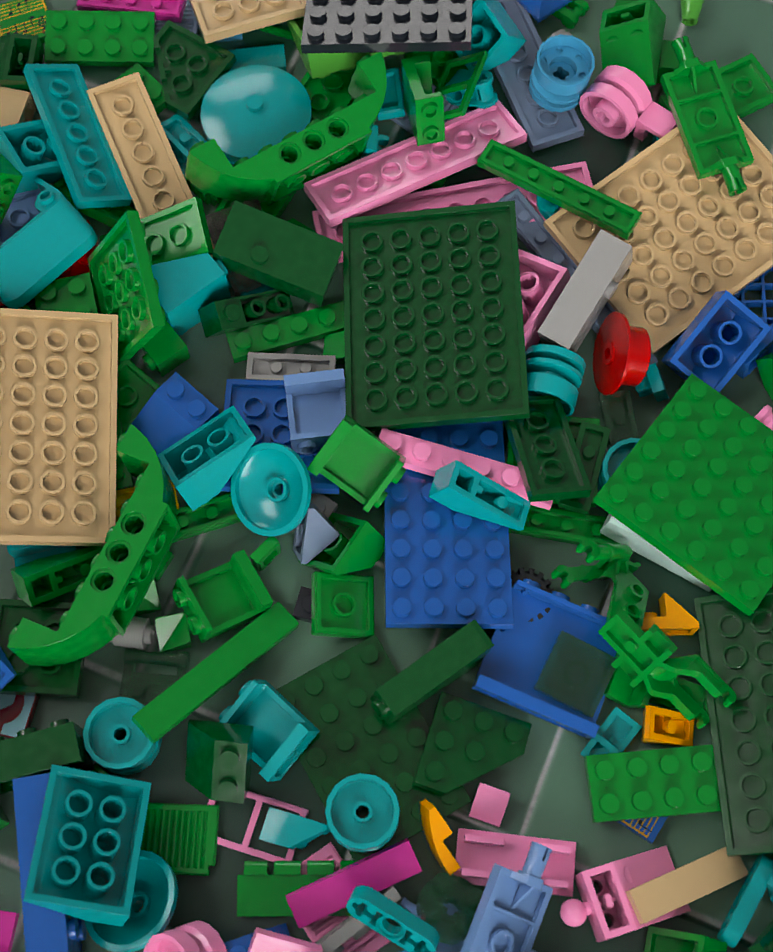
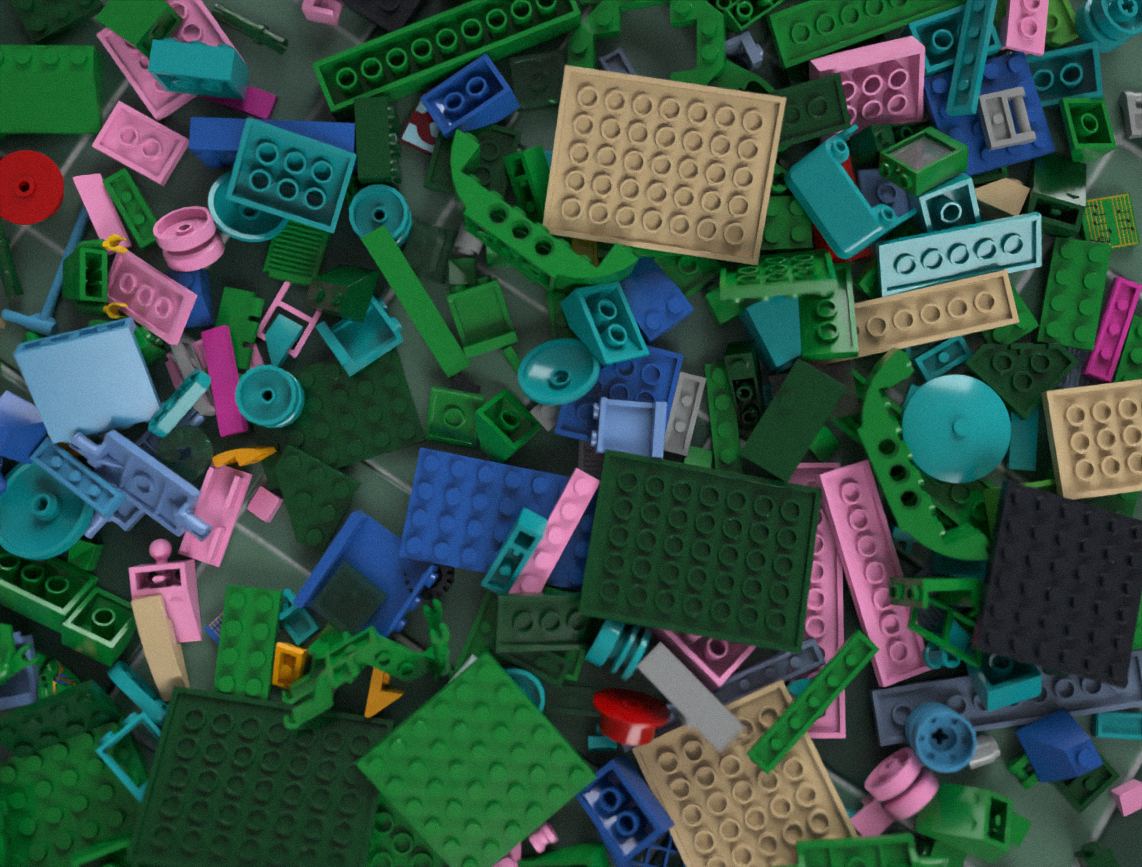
camera: 100 degrees right, 15 degrees up
sand blue slope [292,501,340,564] -> none
green panel [307,414,407,512] -> none
dark green slope [370,619,494,725] -> none

